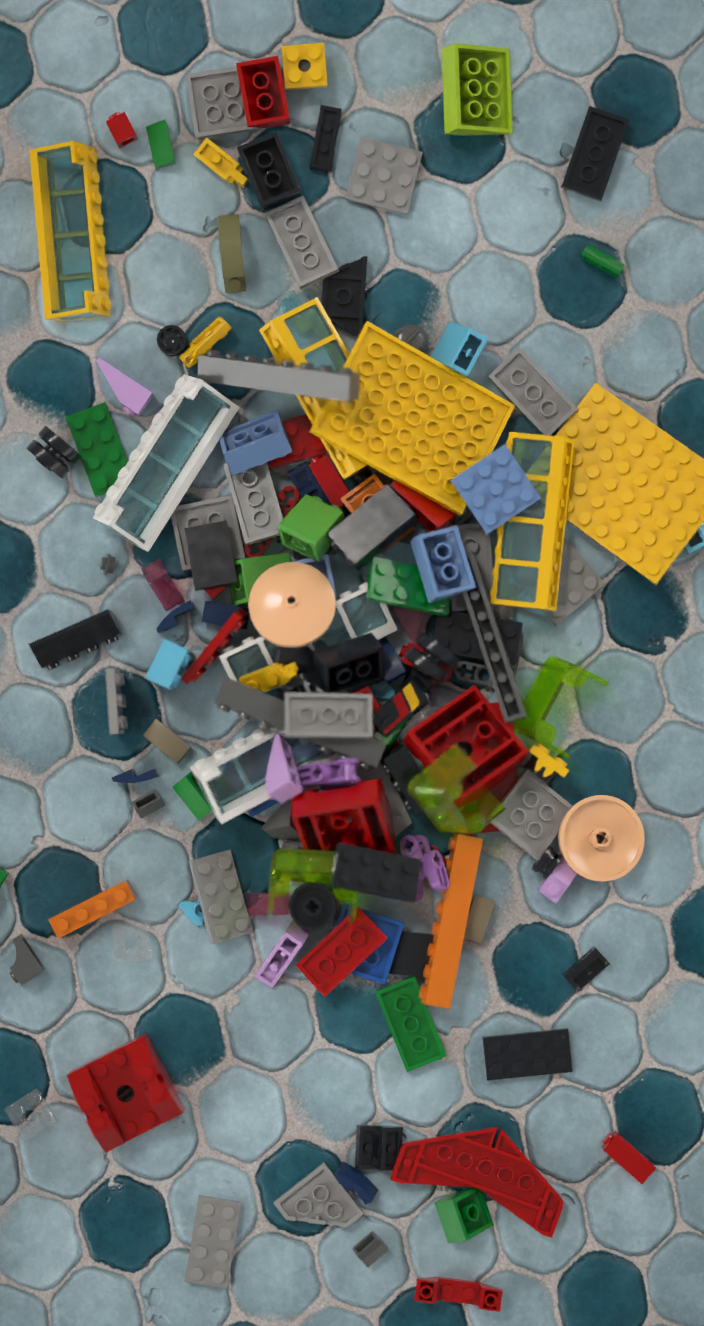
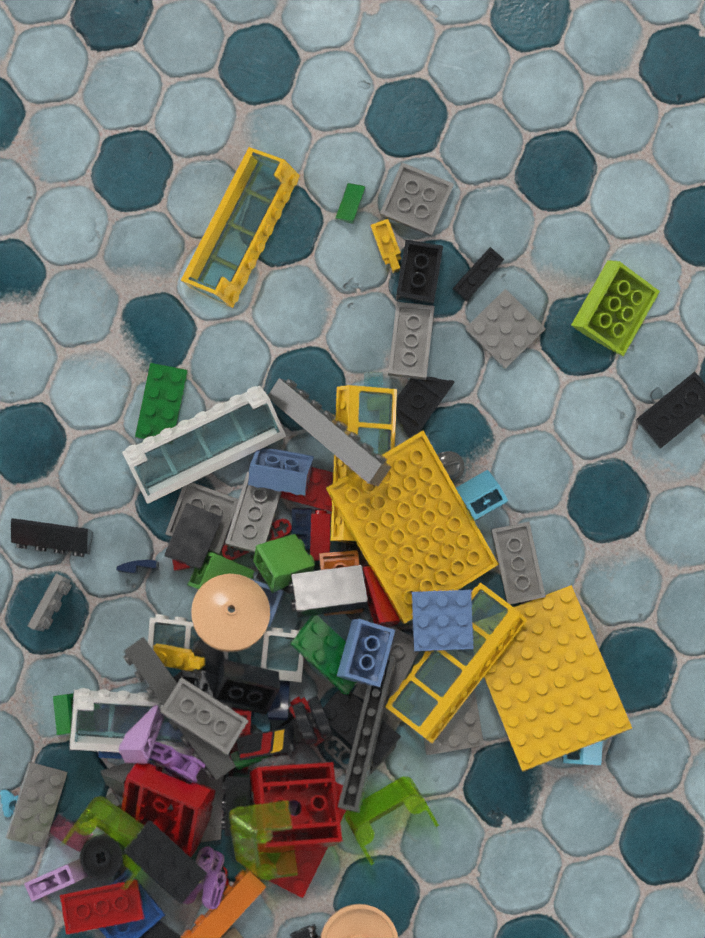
camera: 25 degrees right, 5 degrees down
black wheel [26,425,81,479] -> none
lavender slope [96,357,154,416] -> none
dark grey plate [100,553,116,575] -> none
red brick [106,112,138,149] -> none
dark blue slope [112,768,159,783] -> none
dark grey piece [132,789,165,818] -> none
clear pink slope [141,558,185,611] -> none
dark tan slope [143,719,192,764] -> none
medium azure brick [145,638,193,690] -> none
black wheel [157,325,188,357] -> none
yellow hinge [179,317,232,368] -> none
red plate [181,608,248,684] -> none
dark blue slope [202,601,250,630] -> none
olive arch [218,214,247,293] -> none
red slope [236,56,290,128] -> none
yellow piece [281,42,328,90] -> none
clear pink slope [392,605,425,643] -> none
light grey plate [488,769,572,860] -> none
yellow piece [524,743,569,785] -> none
green slope [580,244,624,278] -> none

